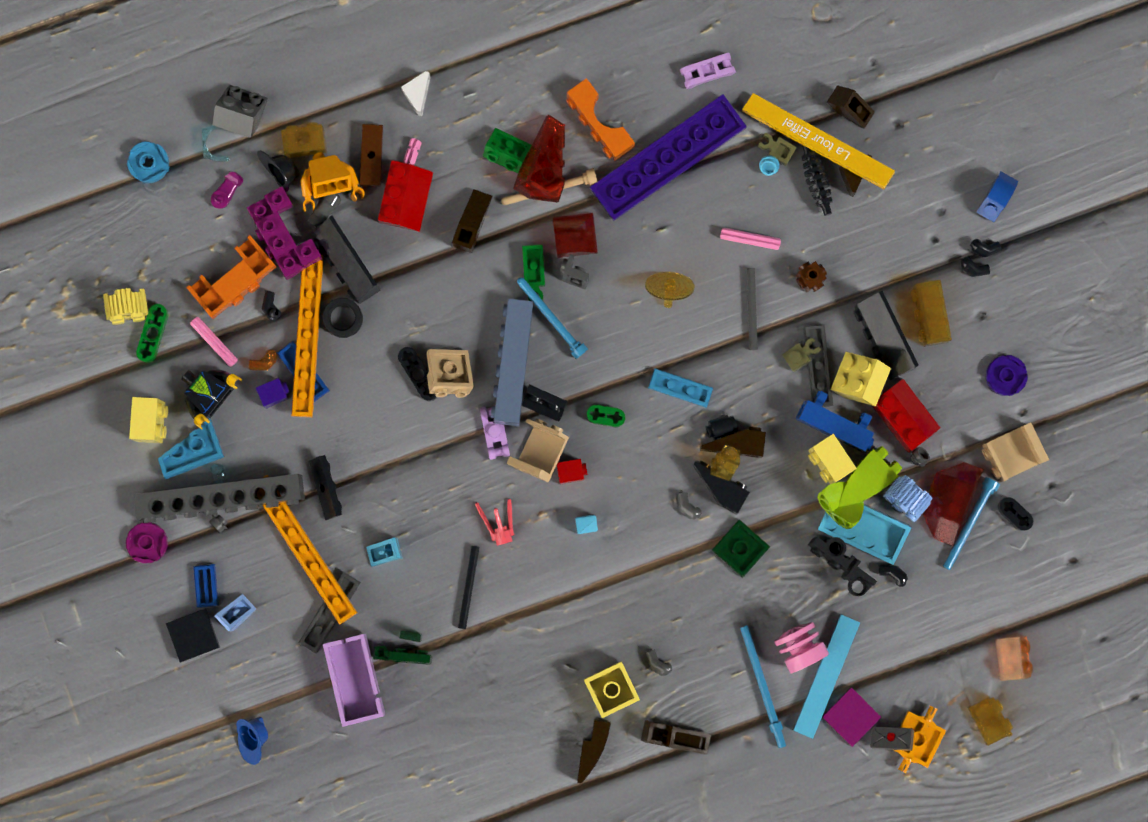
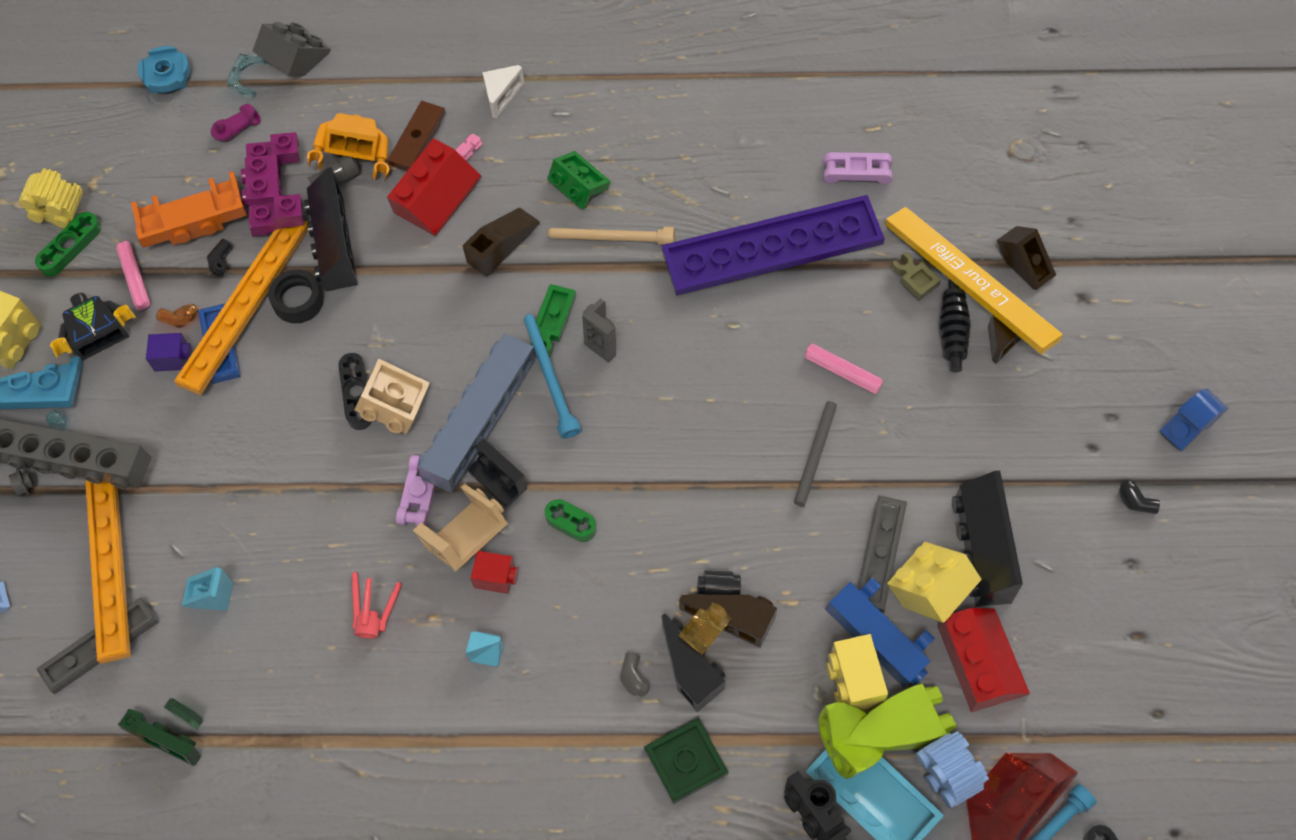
camera: 25 degrees right, 20 degrees down
black piece [257,150,300,192] -> none
clear yellow brick [281,122,327,158] -> none
black tile [309,455,342,521] -> none
lavender piece [323,634,385,727] -> none
black bar [458,546,480,629] -> none
clear red wedge [513,115,565,203] -> none
clear red slope [552,213,598,258] -> none
orange arch [566,78,635,161] -> none
clear yellow shield [645,272,695,308] -> none
dark azure tile [648,369,713,408] -> none
medium azure plate [759,155,780,176] -> none
olive plate [782,338,821,372] -> none
reddish brown brick [796,261,827,293] -> none
clear yellow brick [911,280,952,347] -> none
dark grey plate [911,447,930,467] -> none
black arm [970,239,1002,257] -> none
tan panel [982,422,1049,482] -> none
dark purple tile [986,355,1028,396] -> none

